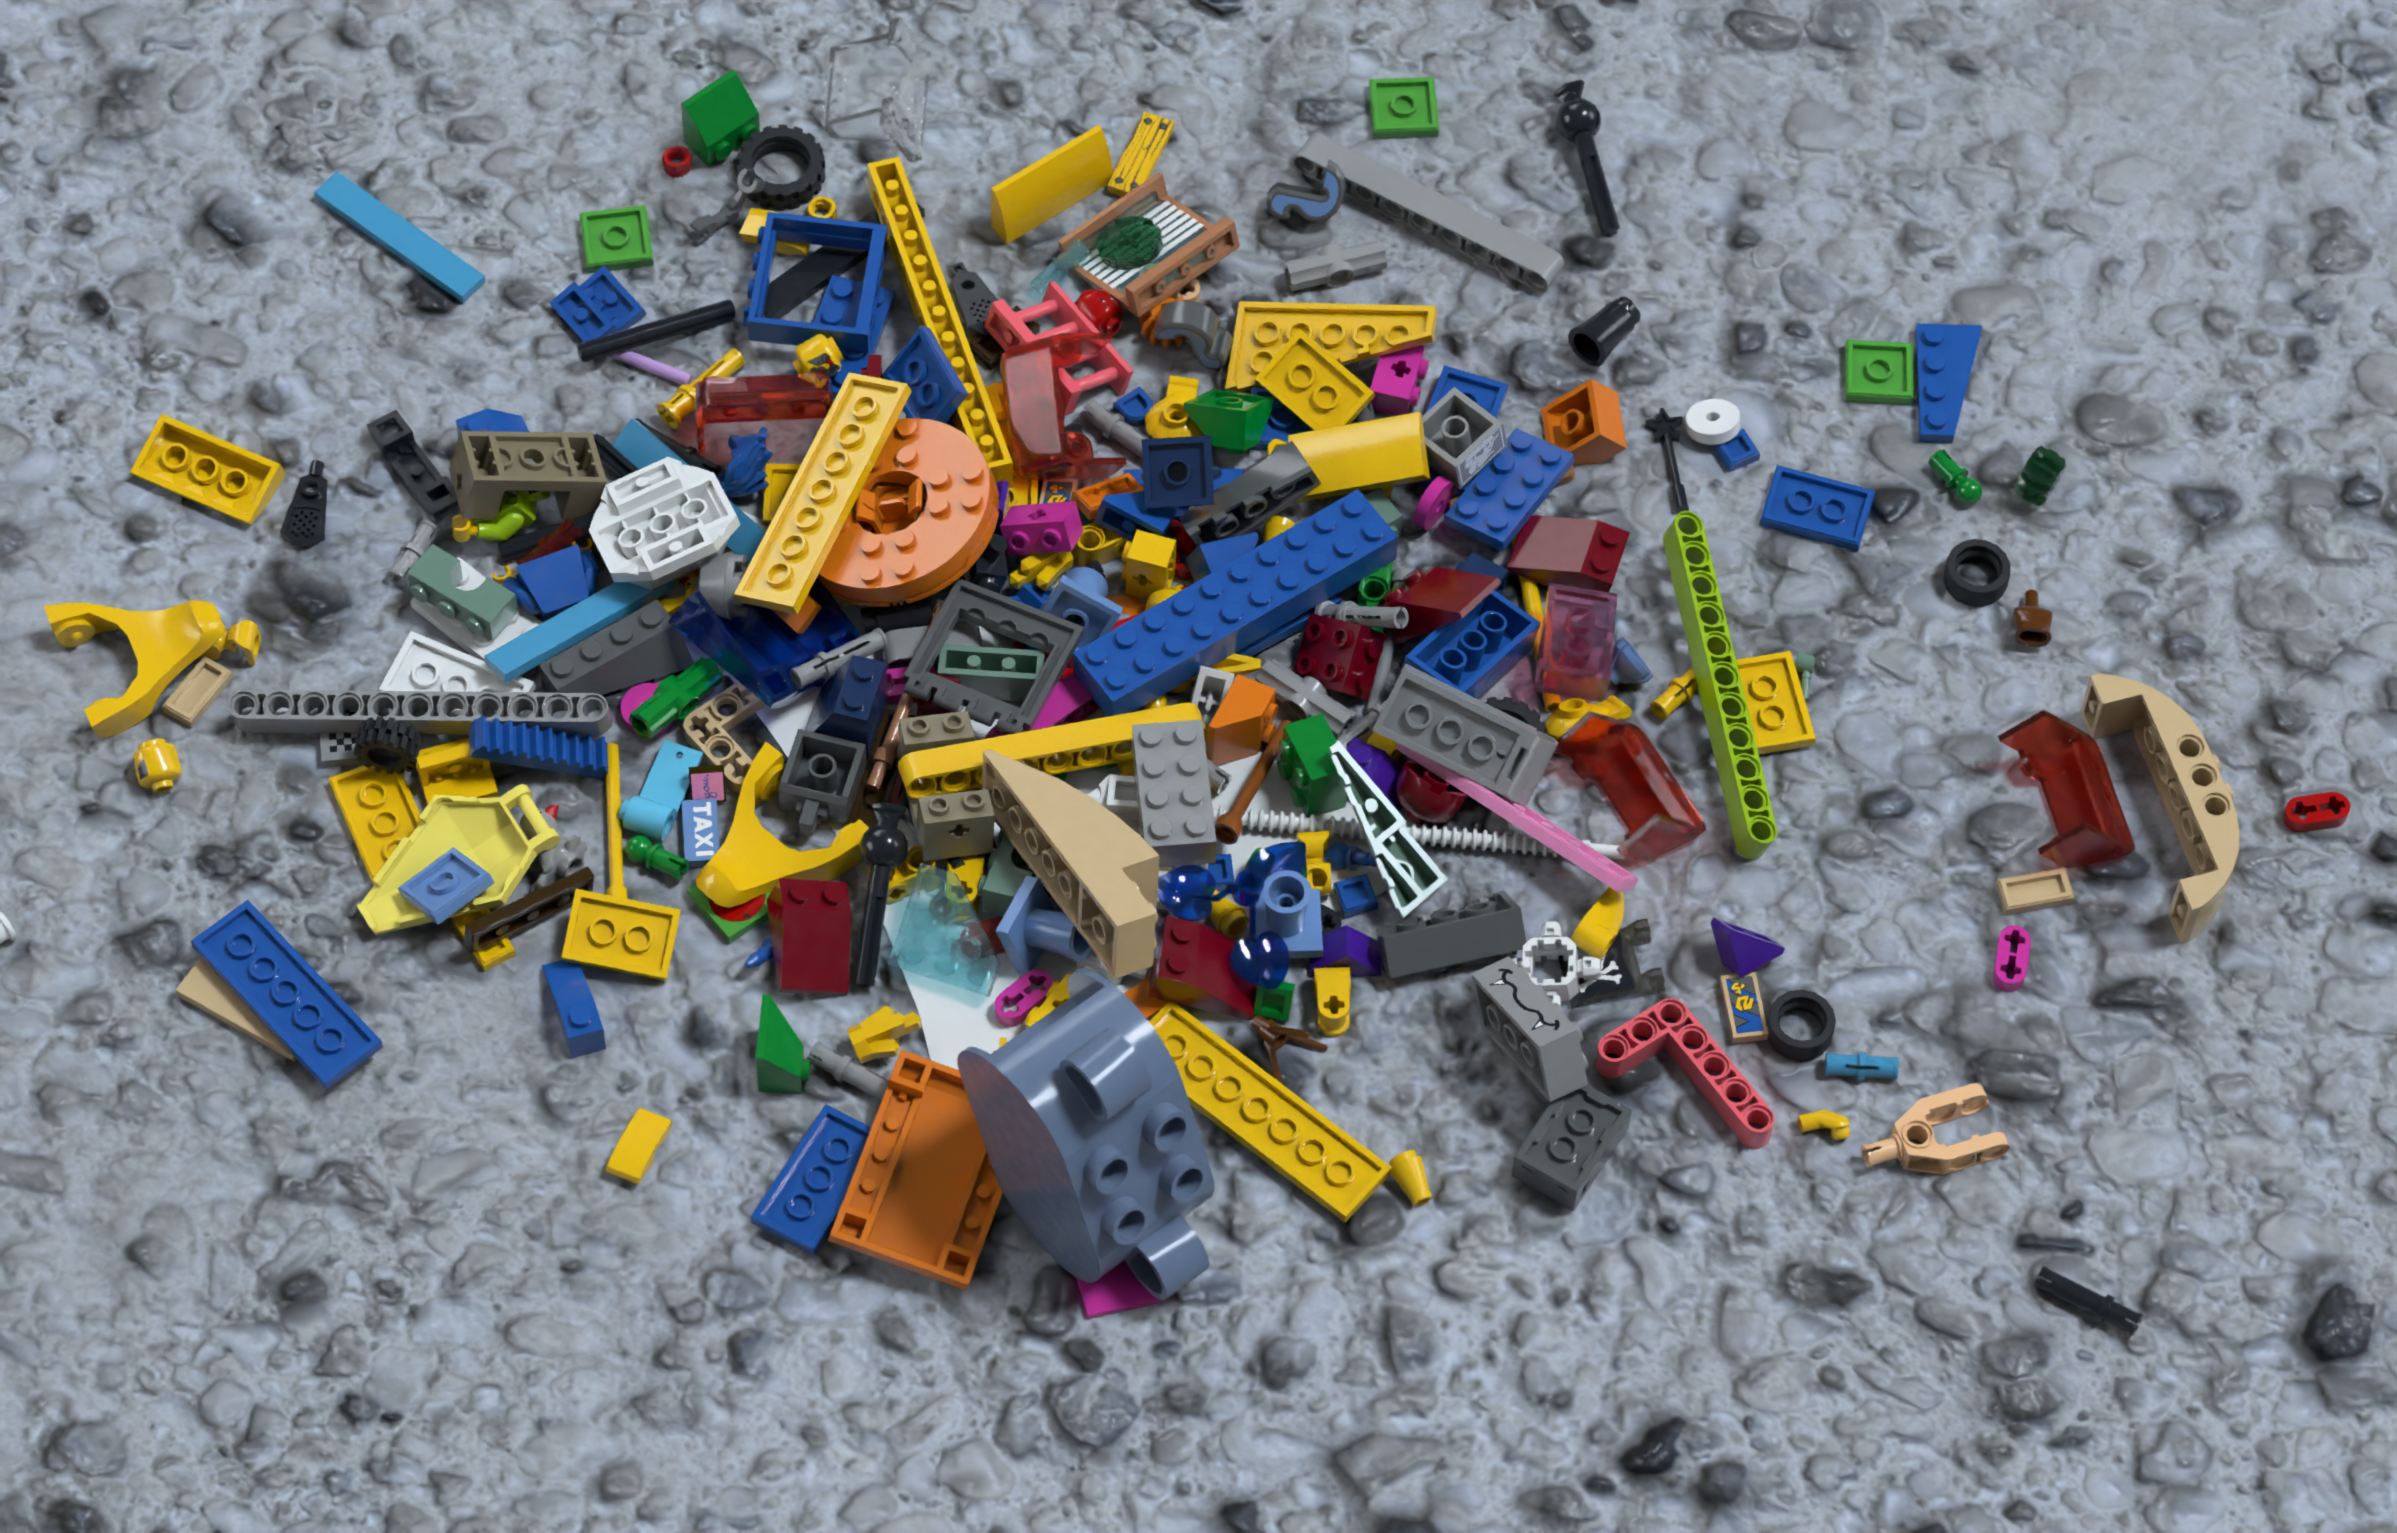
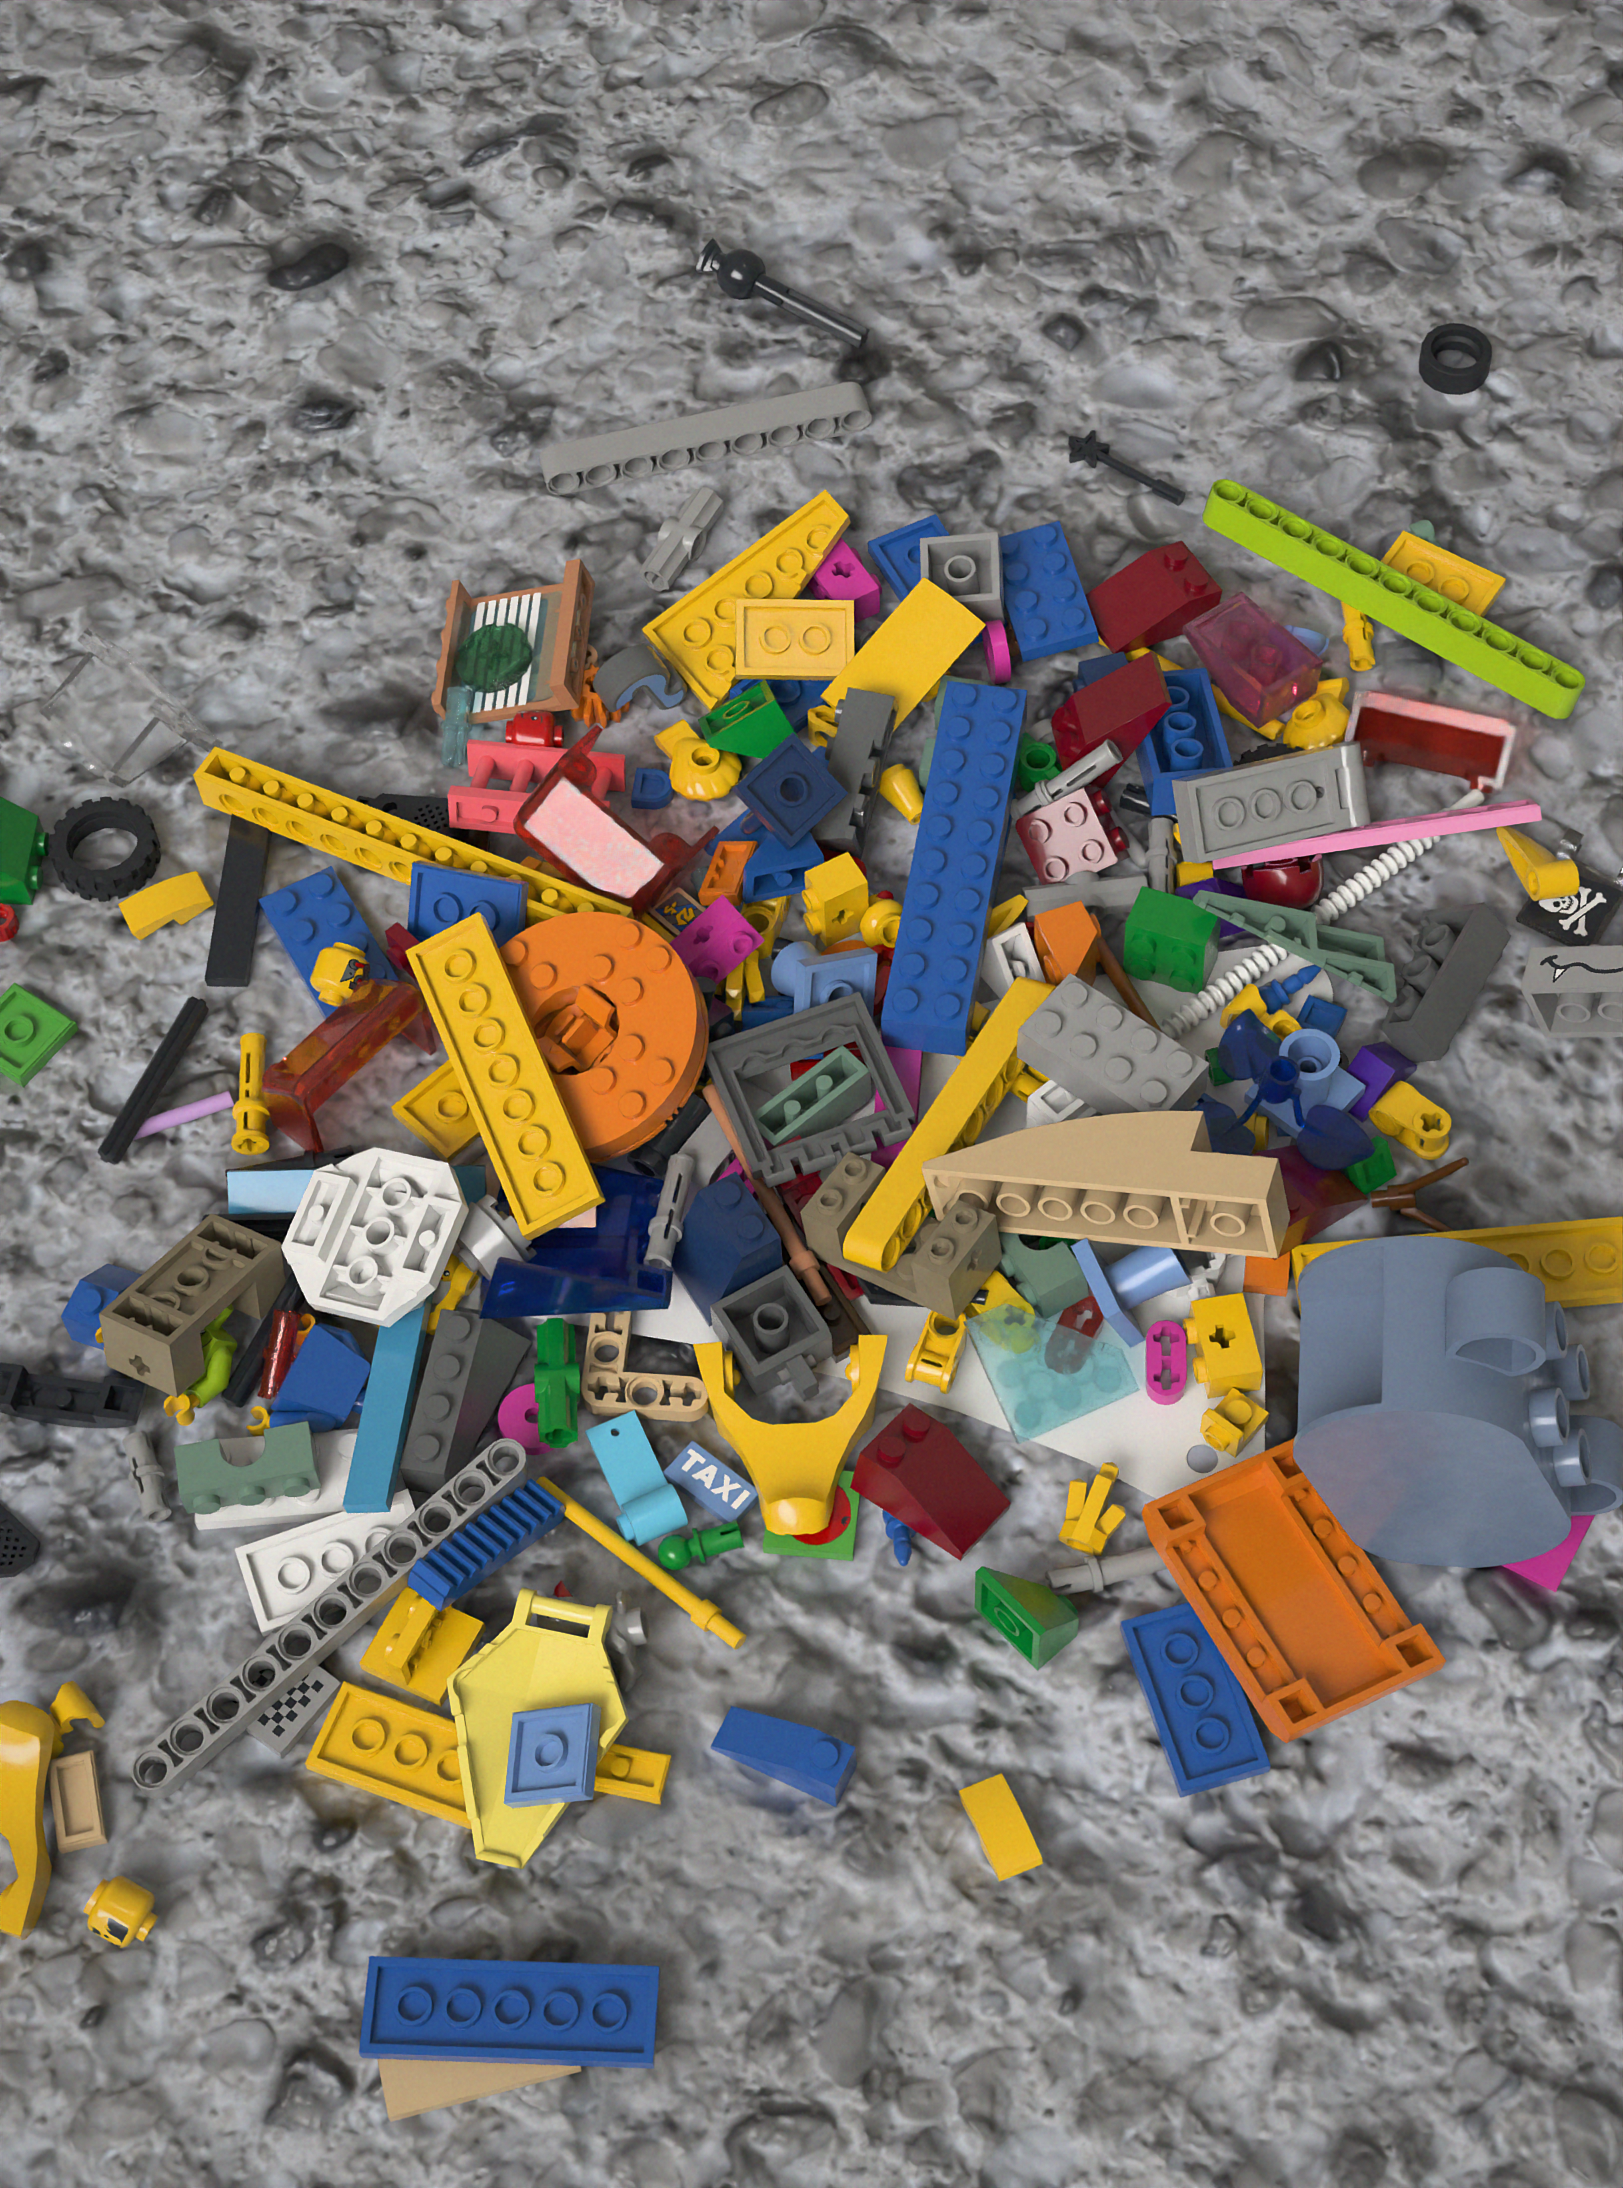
camera: 40 degrees left, 0 degrees up
black tyre [354,716,422,775] -> none
dark brown tile [464,866,594,953] -> none
blue slope [549,265,647,342] -> none
yellow plate [561,889,681,981] -> none
dark grey piece [689,168,766,246] -> none
bright pink tile [689,765,726,802] -> none
blue hair [717,427,772,500] -> none
blue window [742,212,888,354] -> none
yellow axle [807,196,837,219] -> none
black piece [853,803,909,988] -> none
yellow slope [991,125,1113,244] -> none
light grey pin [1080,399,1149,458] -> none
yellow tile [1107,111,1175,197] -> none
blue slope [1185,532,1259,582] -> none
dark grey animal [1266,159,1345,222] -> none
bright green tile [1369,77,1439,139] -> none
white piece [1512,921,1601,1006] -> none
orange slope [1541,378,1627,465] -> none
black plant [1568,296,1641,367] -> none
white piece [1686,399,1741,445] -> none
blue tile [1713,428,1760,472] -> none
blue tile [1759,465,1875,551] -> none
bright green tile [1845,340,1913,405] -> none
blue wing [1914,323,1982,443] -> none
green pin [1928,449,1982,505] -> none
reddish brown piece [2013,590,2052,647] -> none
clear green gear [2015,446,2066,506] -> none

